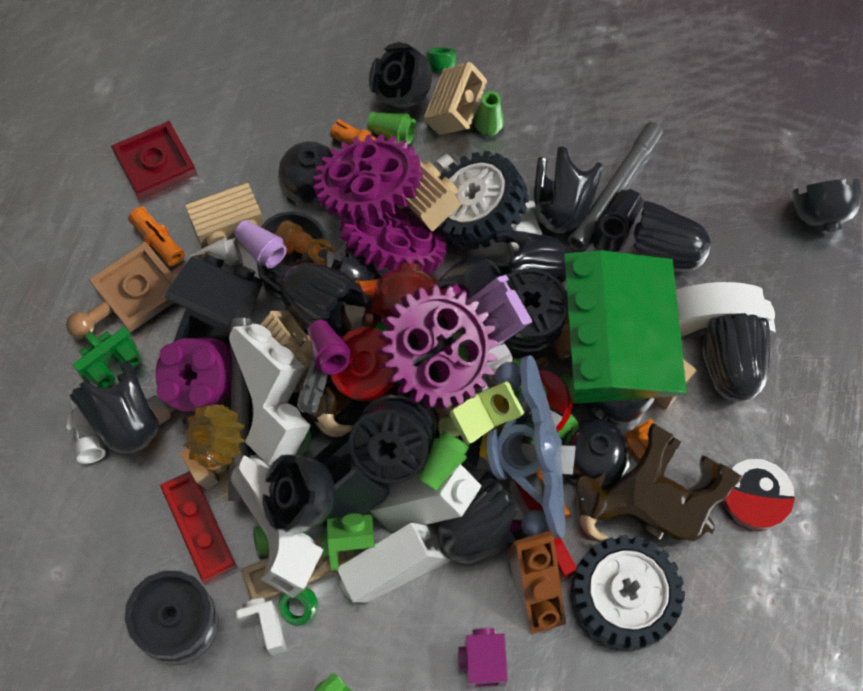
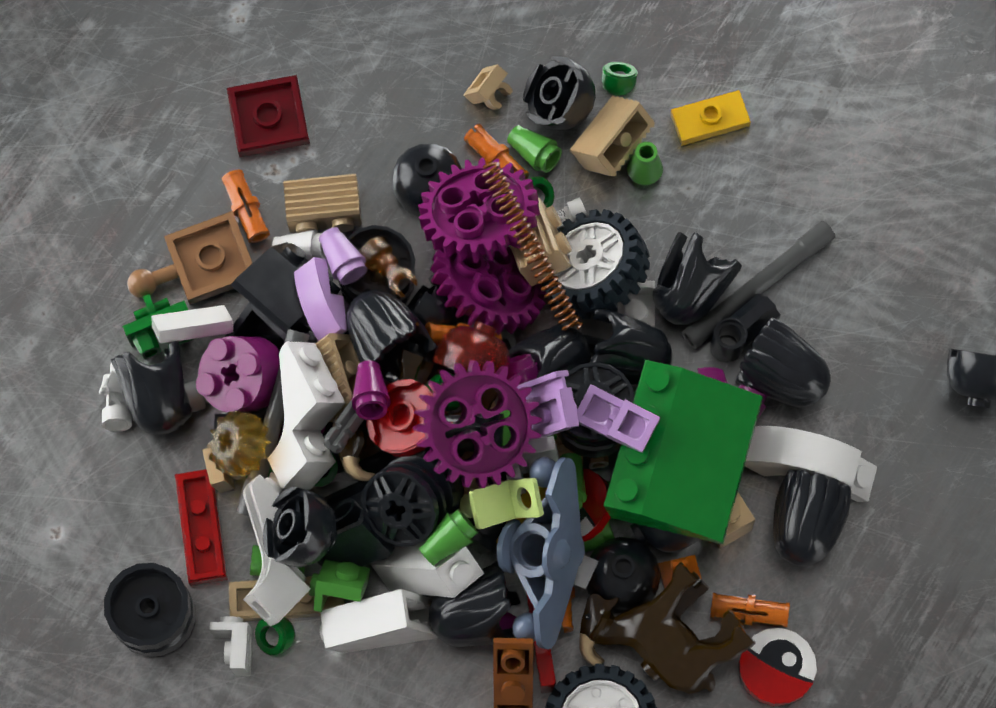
camera: 25 degrees right, 5 degrees up
none -> white tile [151,305,233,344]
none -> lavender slope [294,257,347,341]
none -> tan tile [463,64,513,110]
none -> dark orange piece [482,162,583,331]
none -> lavender slope [577,384,660,453]
none -> yellow plate [670,90,751,146]
none -> orange pin [710,593,790,627]

